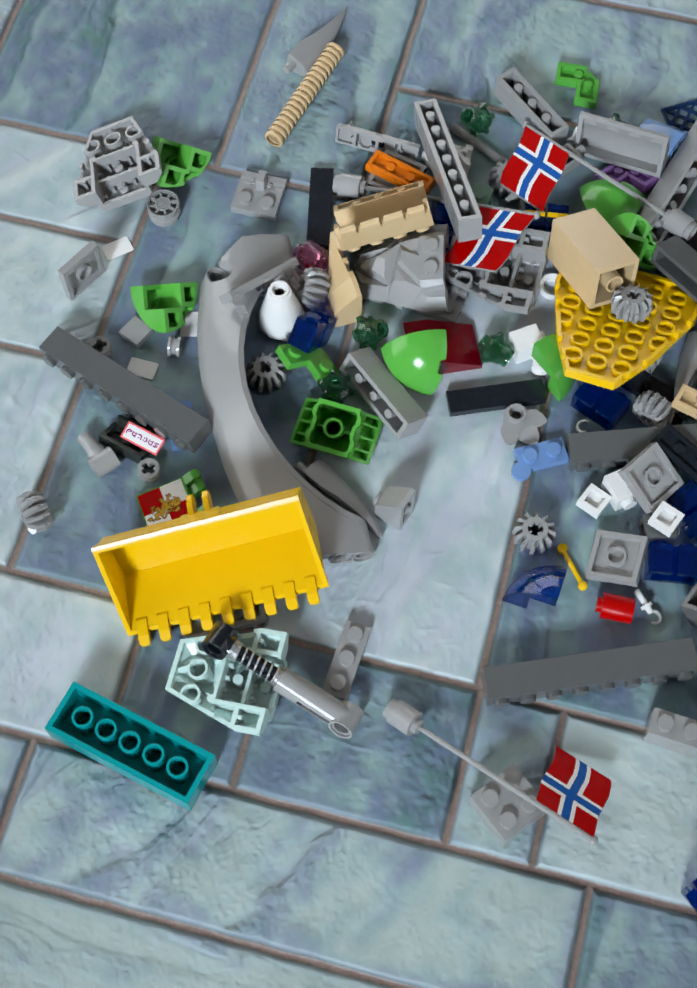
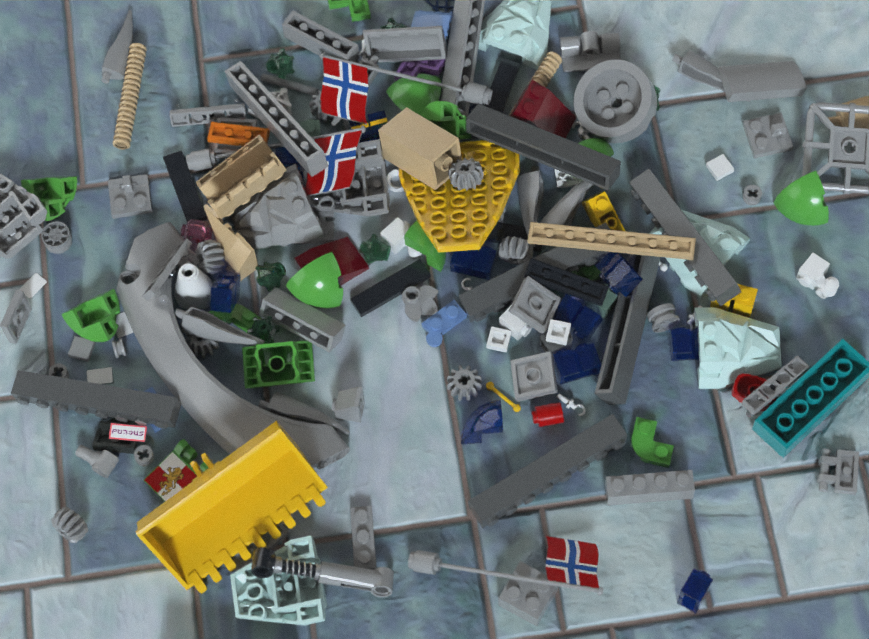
camera: 20 degrees left, 0 degrees up
none -> light grey piece [175,307,264,344]

